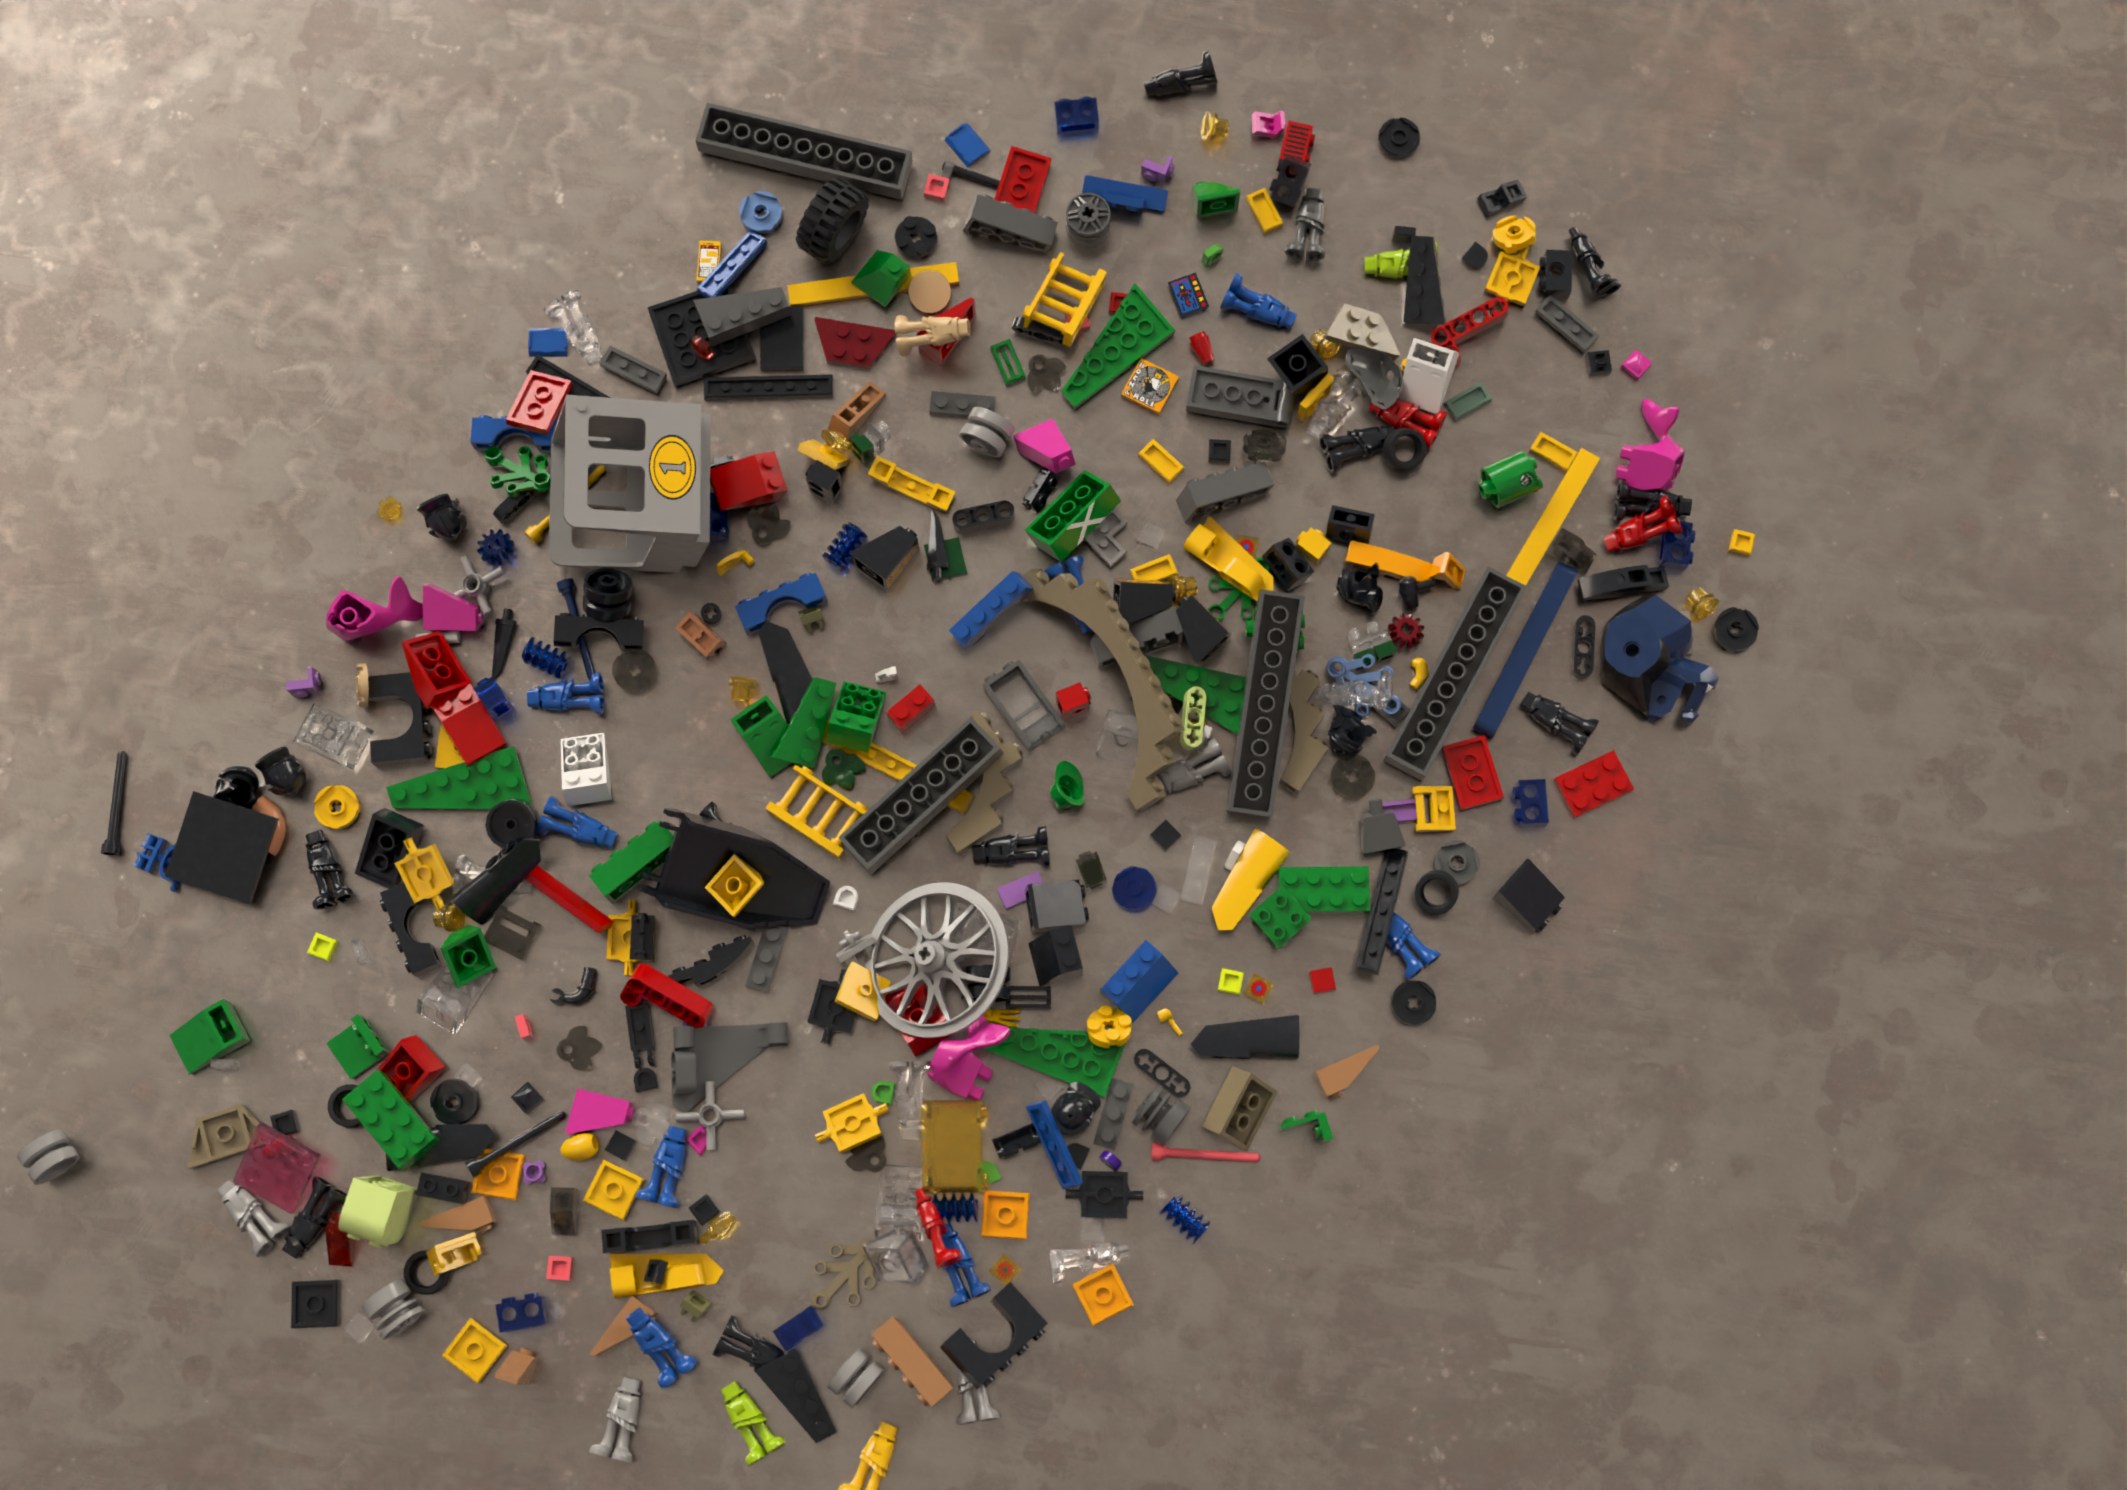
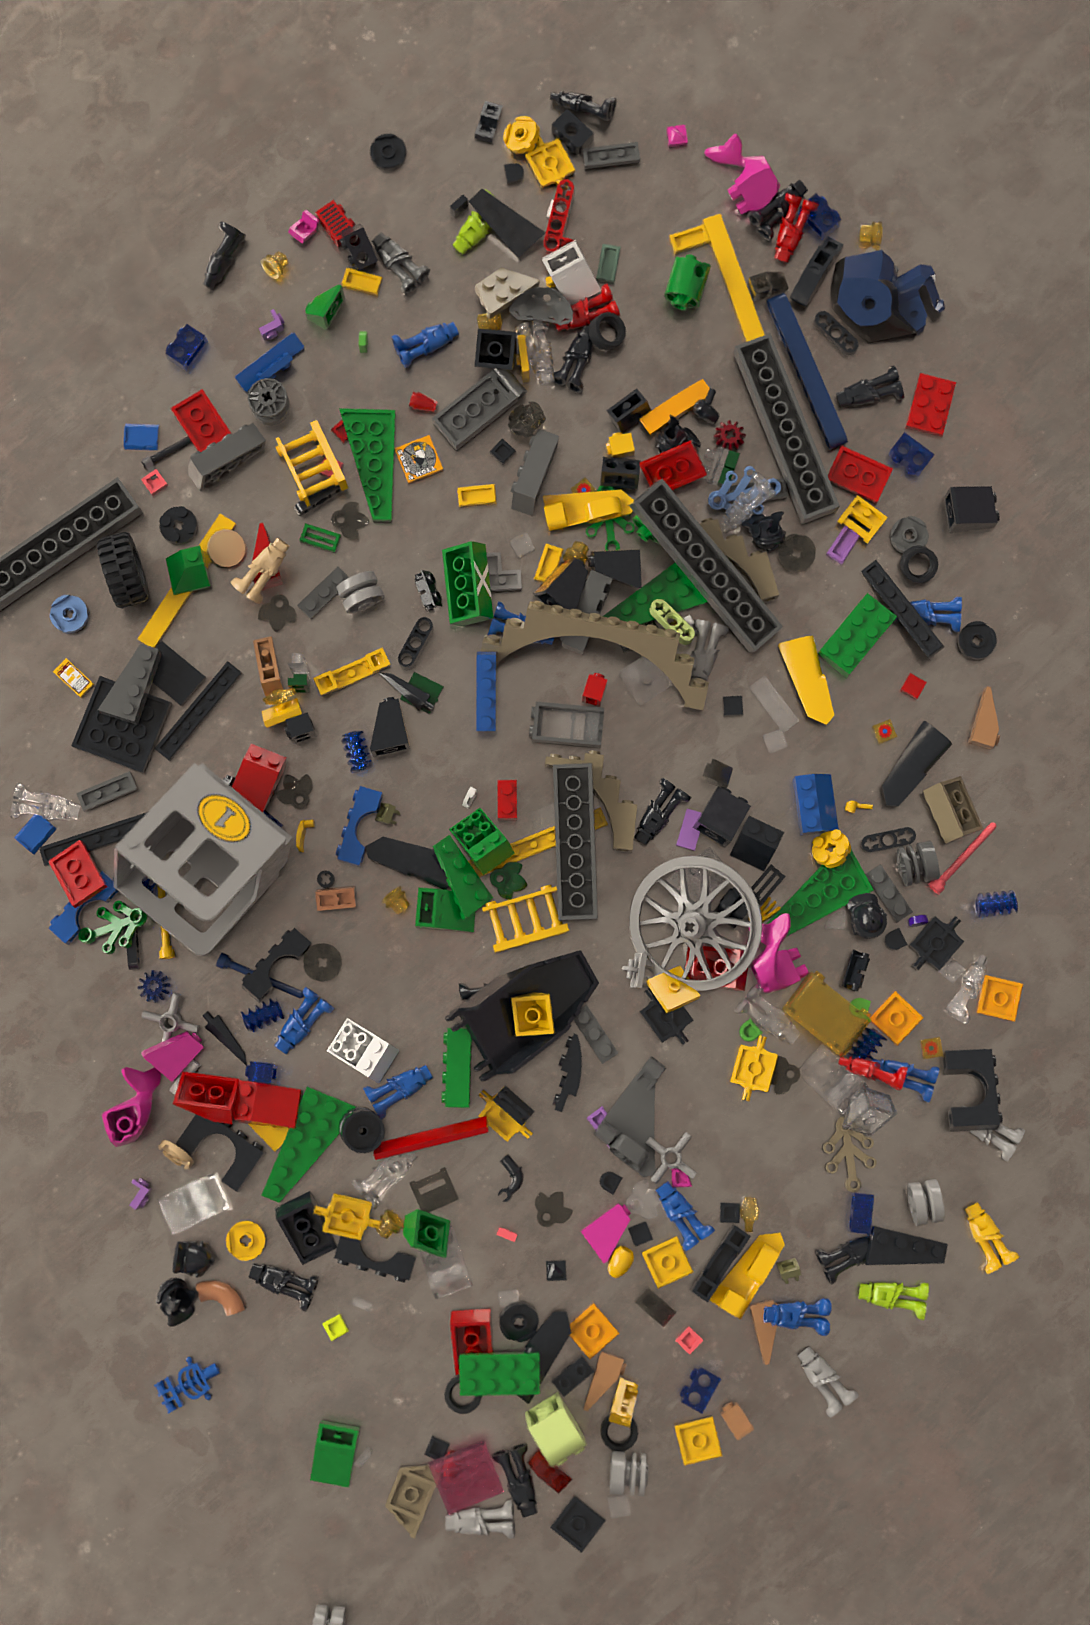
camera: 50 degrees left, 5 degrees up
black piece [101,750,126,856] -> none
black tile [165,791,279,904] -> none
green bracket [327,1014,389,1079] -> none
clear yellow plant [377,496,401,521] -> none
black helmet [417,493,467,541] -> none
black panel [451,838,541,925] -> none
black piece [465,1111,566,1178] -> none
medium lavender plate [522,1161,546,1185] -> none
black wheel [583,569,632,621] -> none
red beam [620,964,714,1028] -> none
black hinge [625,1003,655,1069] -> none
black tile [644,1259,668,1285] -> none
clear red tile [690,335,712,360] -> none
tile [697,230,767,298] -> none
dark red wing [814,317,896,370] -> none
white tile [833,886,859,912] -> none
medium nougat brick [871,1316,955,1407] -> none
dark pink slope [1013,419,1076,473] -> none
blue tile [1026,1100,1083,1189] -> none
green piece [1050,761,1084,810] -> none
clear blue tile [1112,866,1157,911] -> none
piece [1168,273,1209,316] -> none
neon yellow tile [1217,968,1244,995] -> none
white tile [1225,841,1246,871] -> none
green bracket [1249,886,1312,948] -> none
green bracket [1279,1110,1333,1144] -> none
dark grey torso [1361,799,1406,854] -> none
yellow arm [1409,657,1429,691] -> none
light orange slope [1429,552,1466,589] -> none
black tile [1586,350,1612,375] -> none
black plate [1713,607,1759,652] -> none
yellow tile [1728,529,1756,557] -> none
none -> clear smoke plate [258,594,296,632]
none -> red plate [639,440,707,490]

